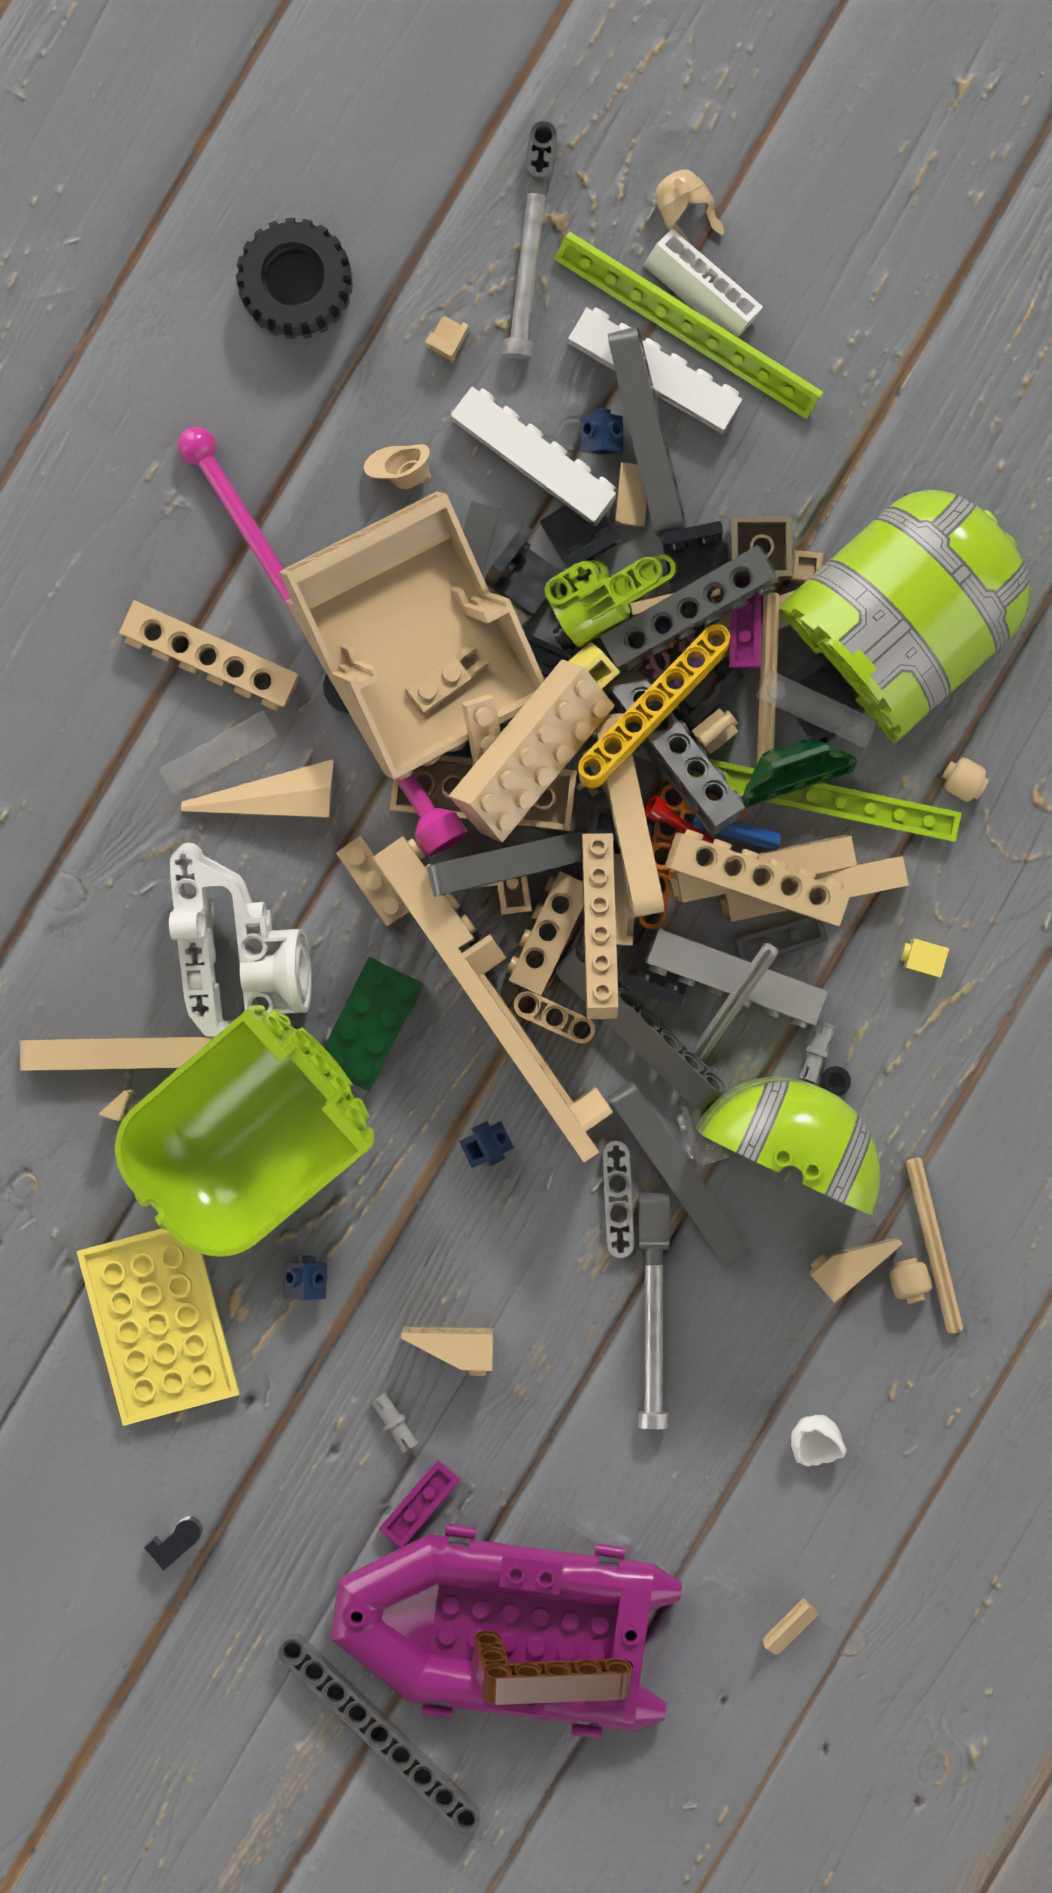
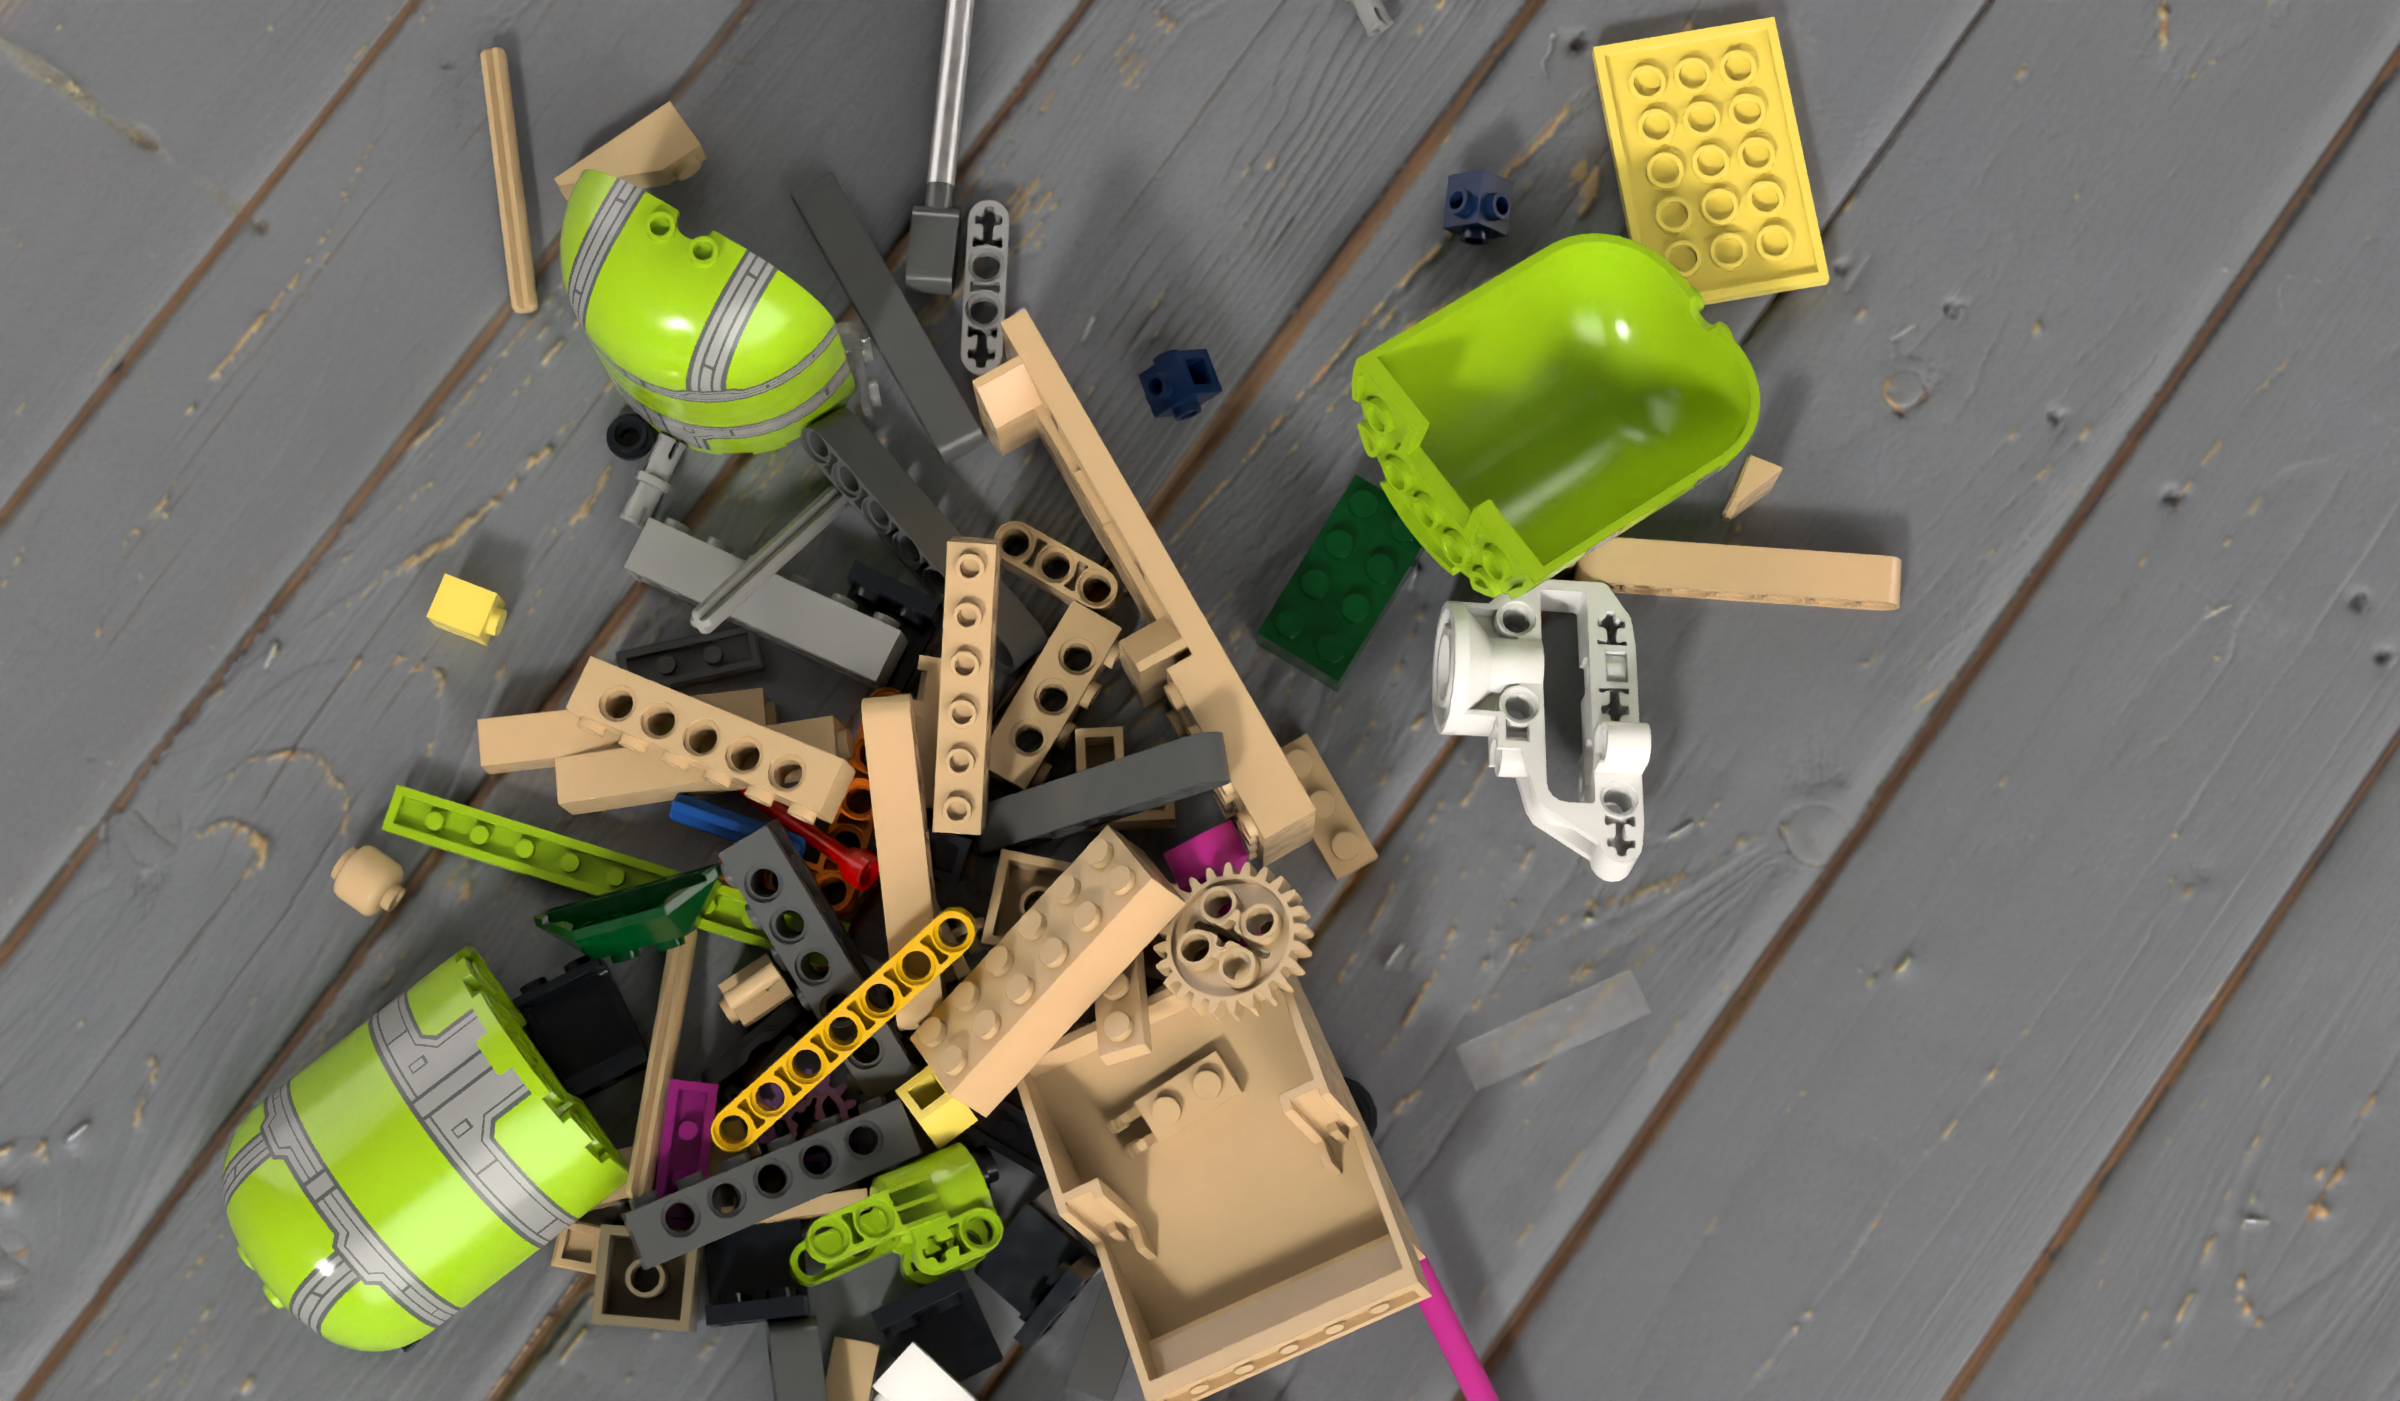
camera: 175 degrees left, 10 degrees down
tan brick [119,600,300,711] -> none
tan wedge [181,760,334,818] -> none
tan slope [401,1327,494,1376] -> none
clear plate [756,670,878,749] -> none
tan head [889,1258,932,1304] -> none
none -> tan gear [1153,862,1314,1021]

